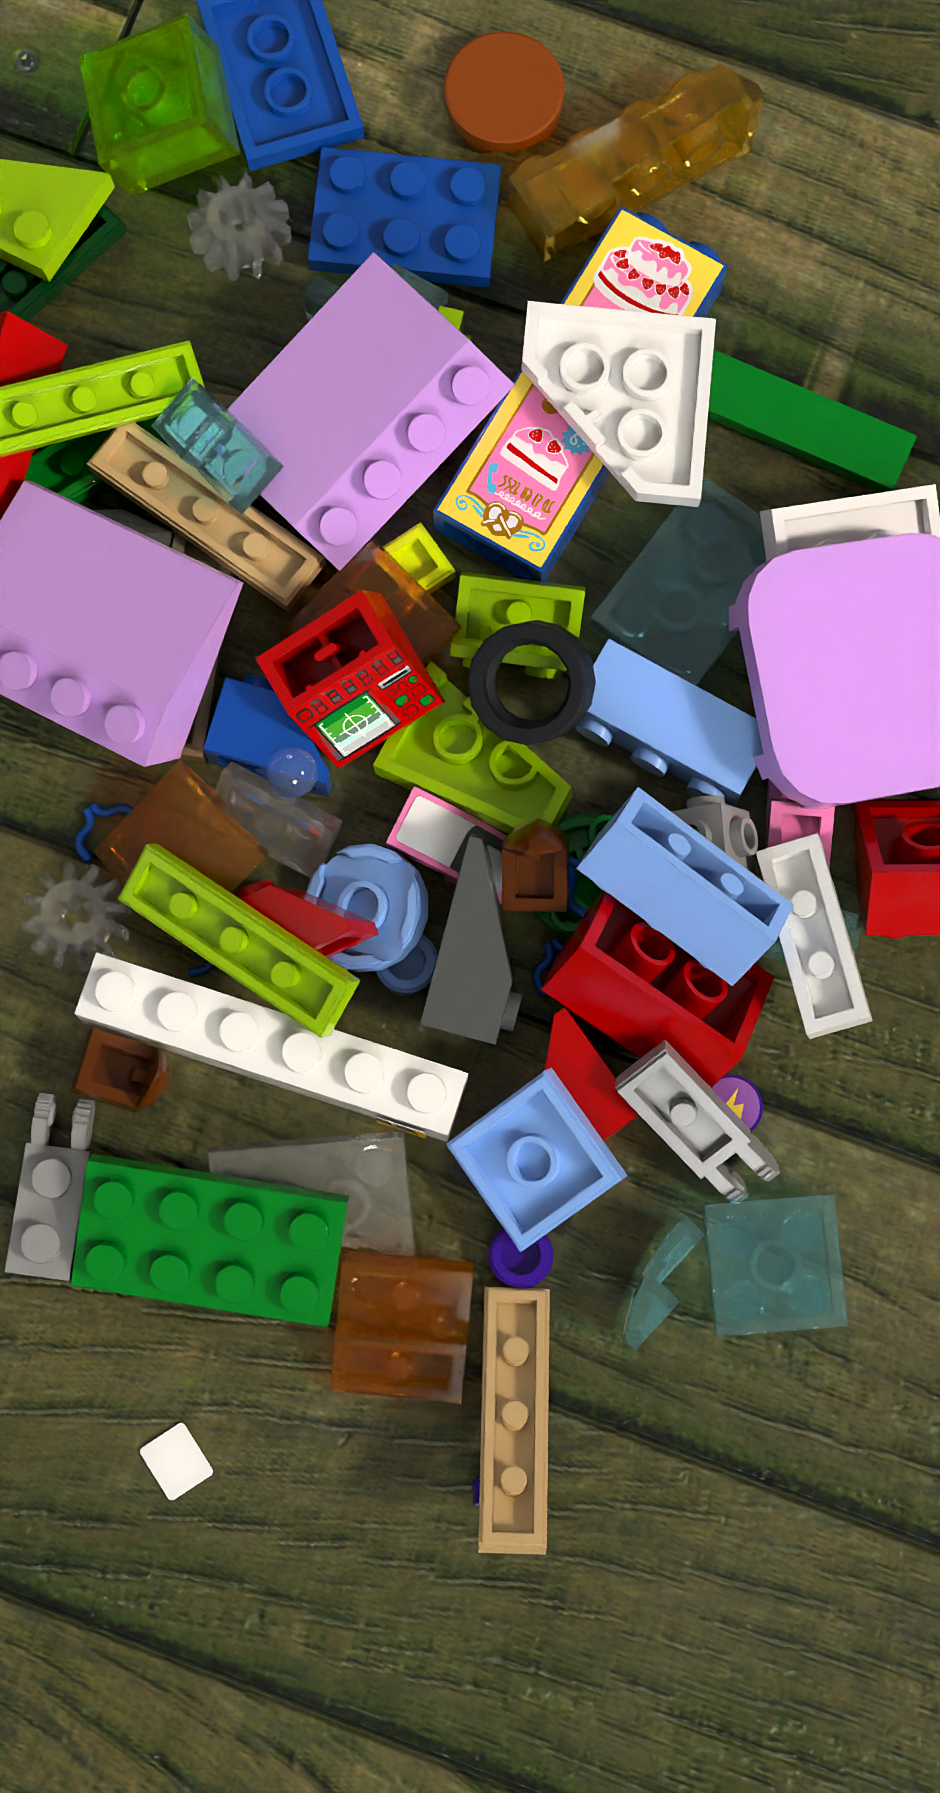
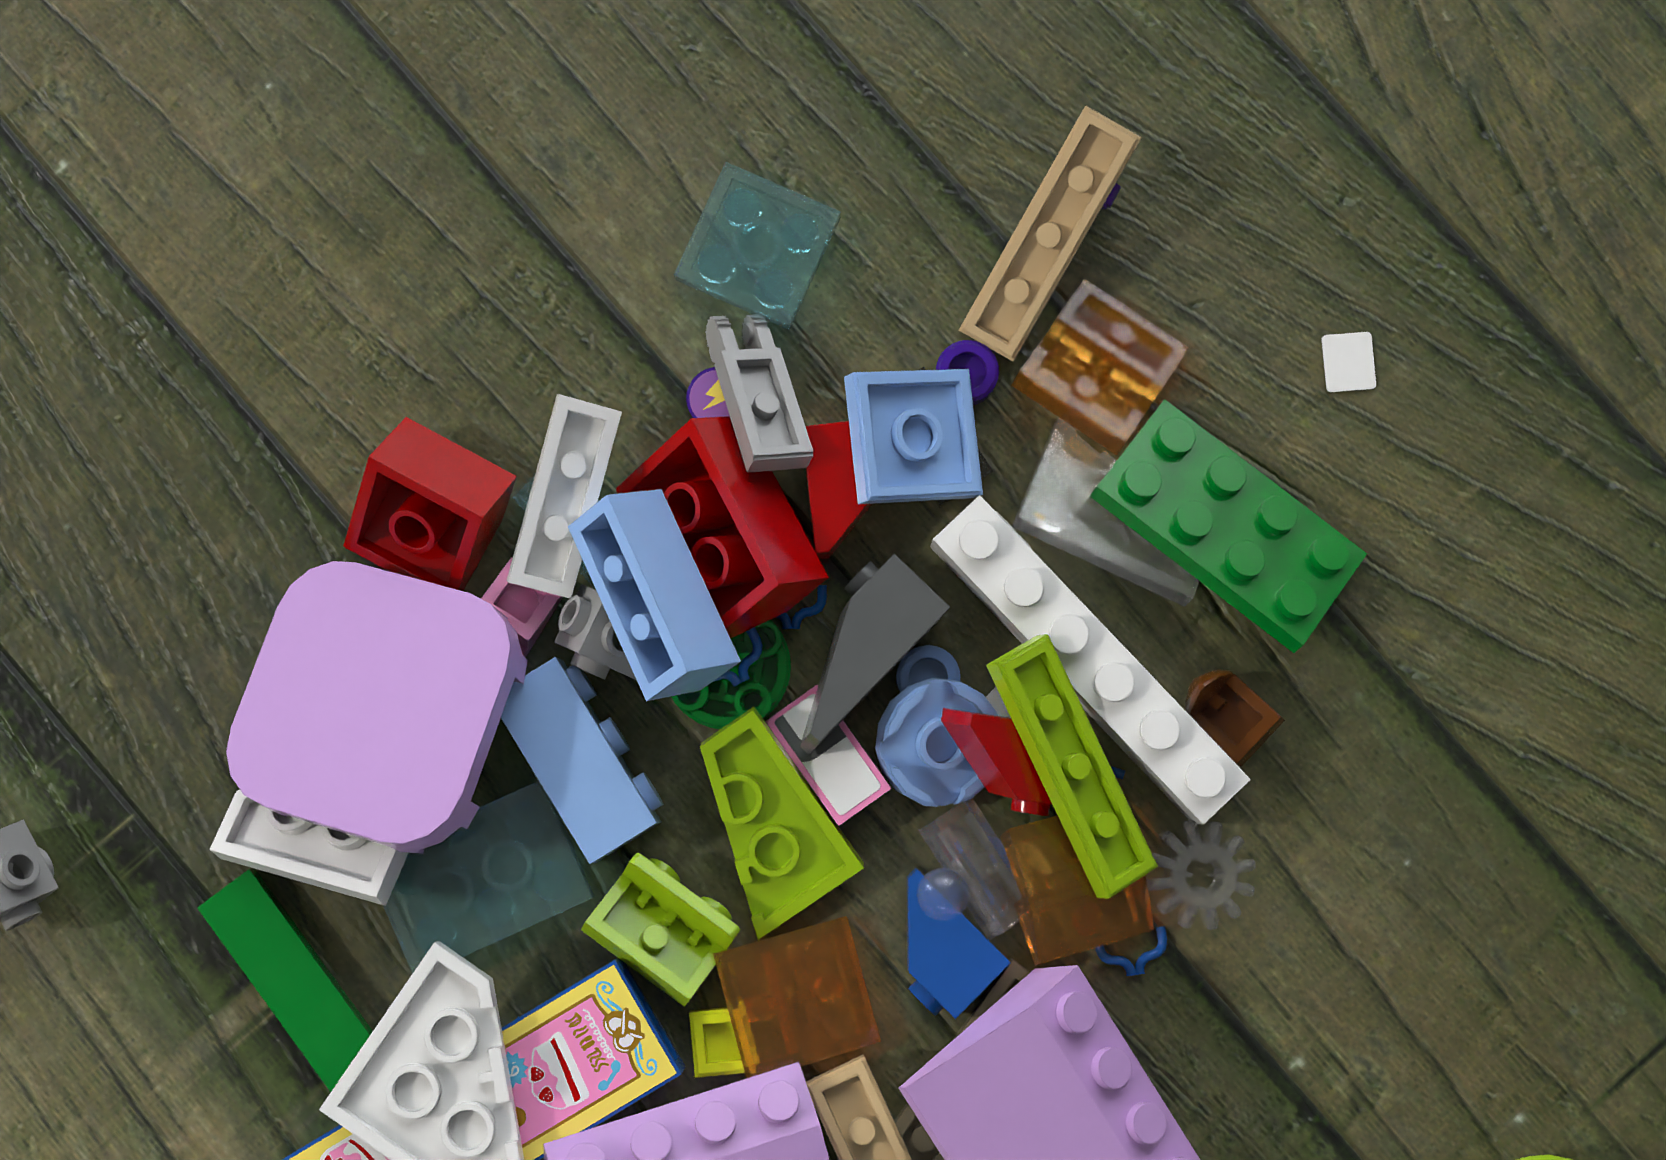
camera: 145 degrees left, 5 degrees up
light grey hinge [5,1093,95,1282] -> none
red slope [255,590,445,768] -> none
black tyre [467,620,596,745] -> none
reddish brown plate [502,818,569,912] -> none
clear light blue slope [622,1216,705,1351] -> none

